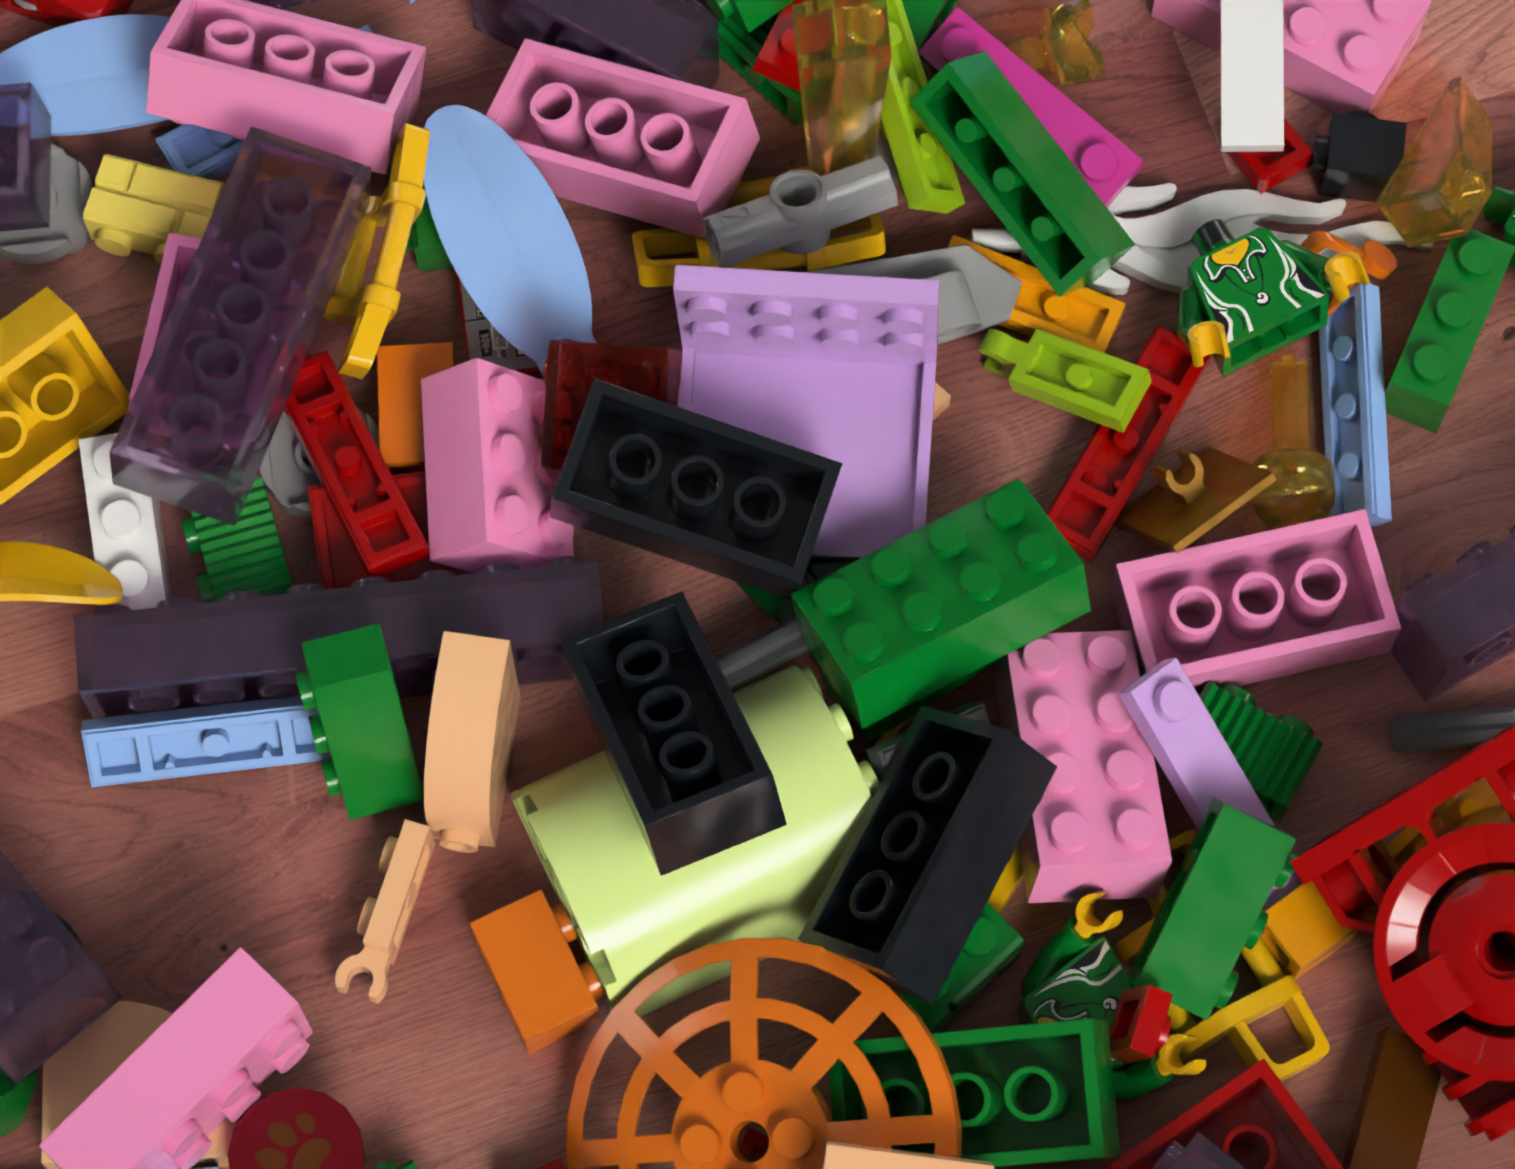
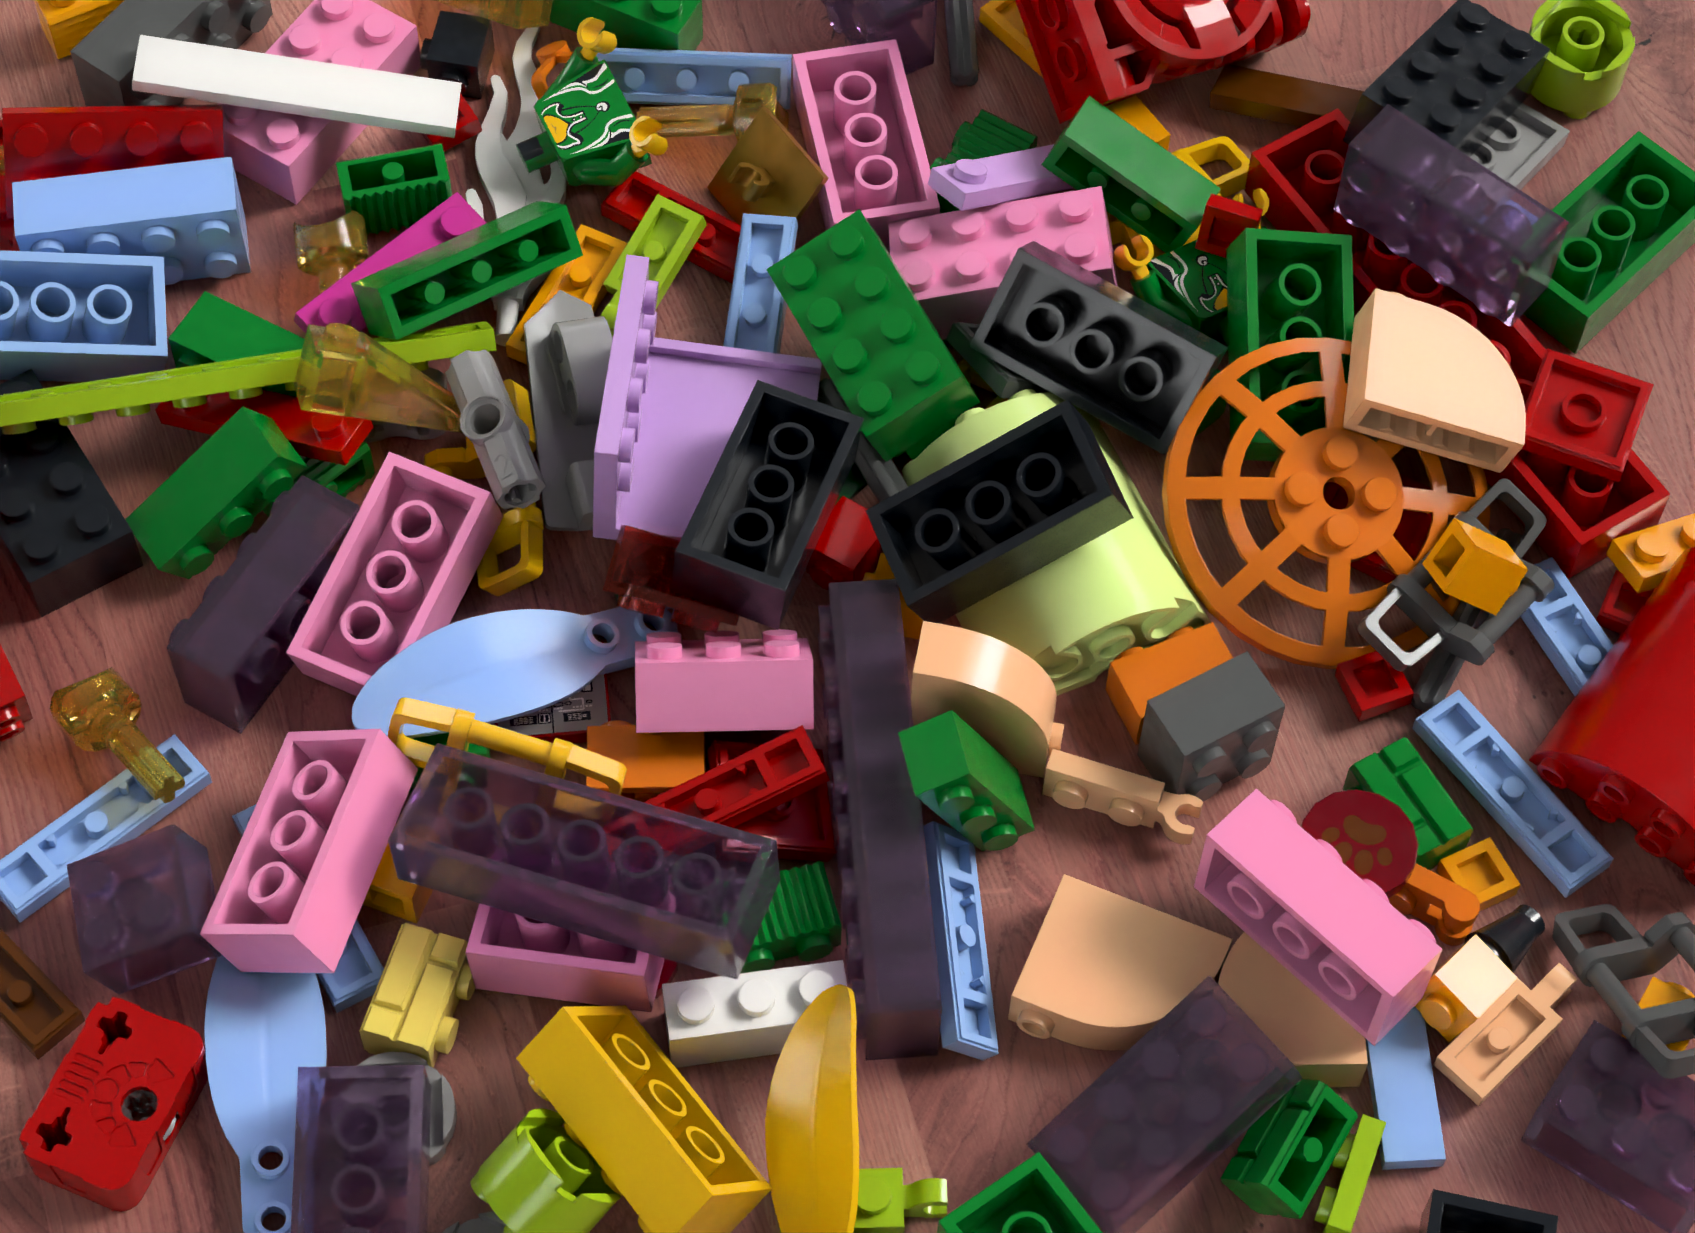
camera: 90 degrees left, 10 degrees down
none -> green brick [336,143,452,238]
none -> light blue tile [723,213,798,354]
none -> red brick [807,496,884,599]
none -> light nougat brick [1008,874,1232,1051]
none -> dark grey brick [1137,651,1285,801]

